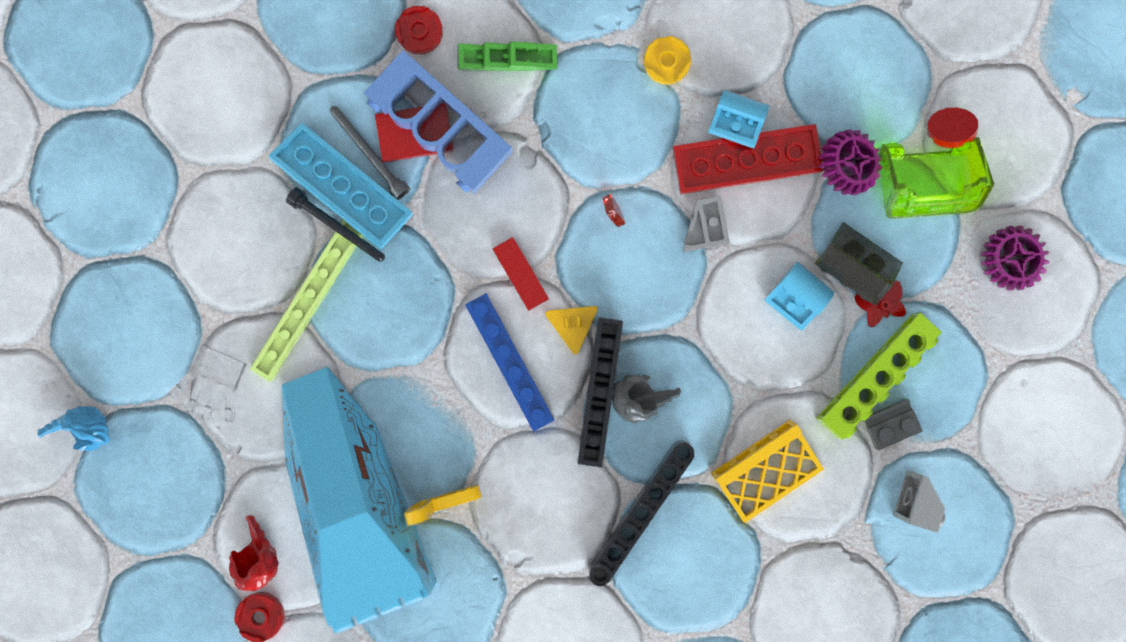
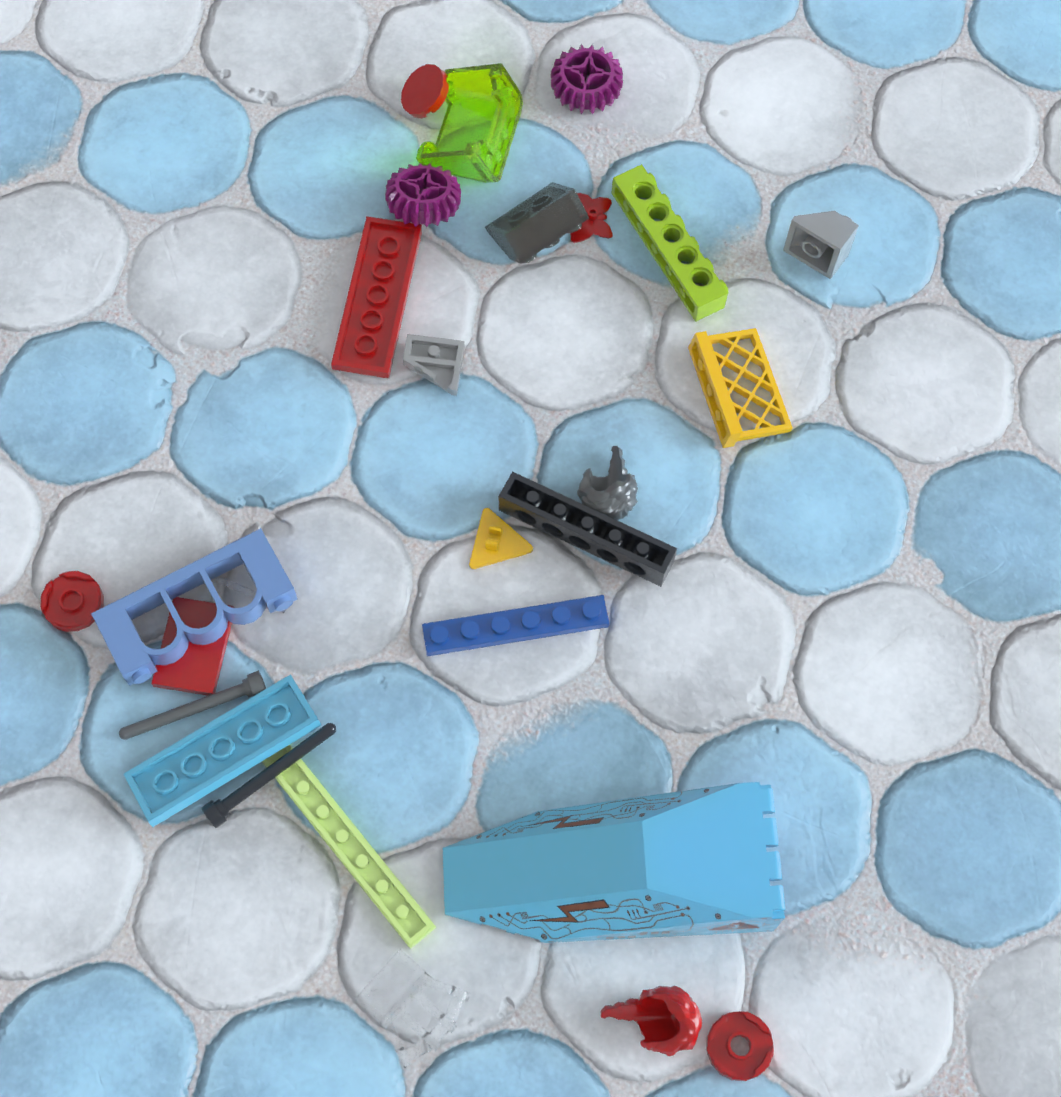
camera: 75 degrees left, 20 degrees down
yellow beam [404,485,482,525] -> none
bright green slope [457,41,557,71] -> none
red tile [492,237,549,311] -> none
black beam [589,440,695,586] -> none
clear red tile [603,194,626,227] -> none
yellow tile [644,36,691,85] -> none
medium azure brick [708,90,770,148] -> none
medium azure brick [764,261,835,331] -> none
dark grey plate [865,399,923,450] -> none

